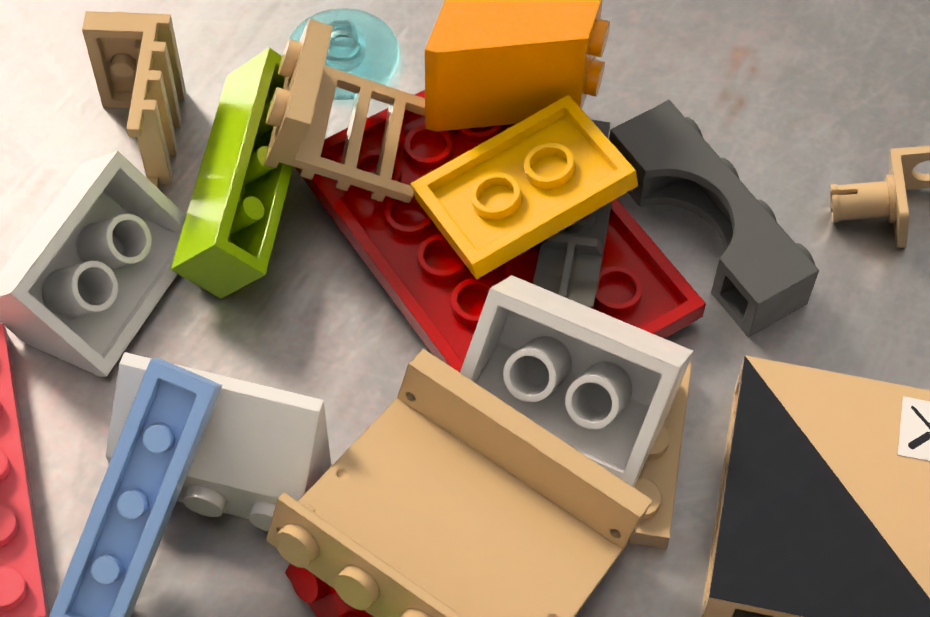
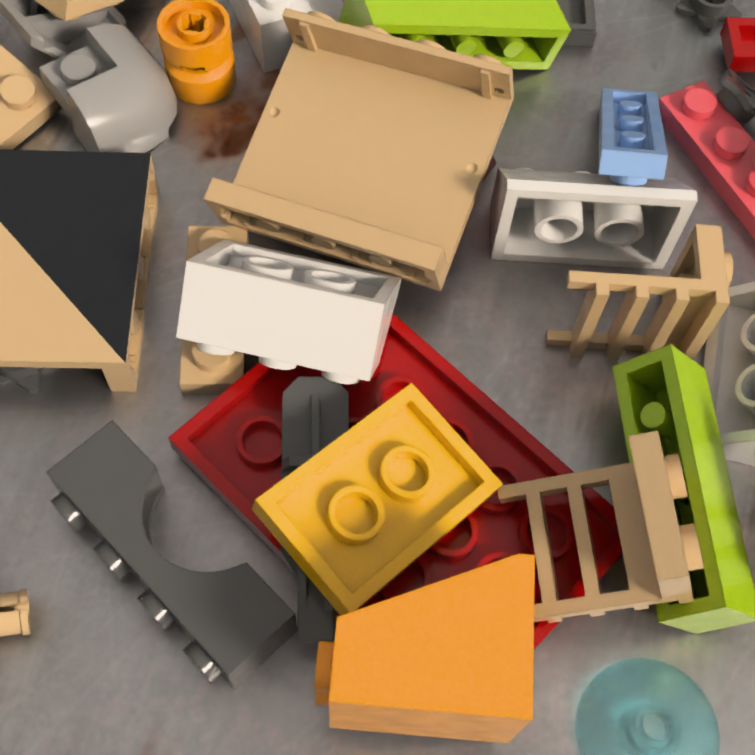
camera: 165 degrees right, 5 degrees up
none -> tan plate [545,224,733,361]

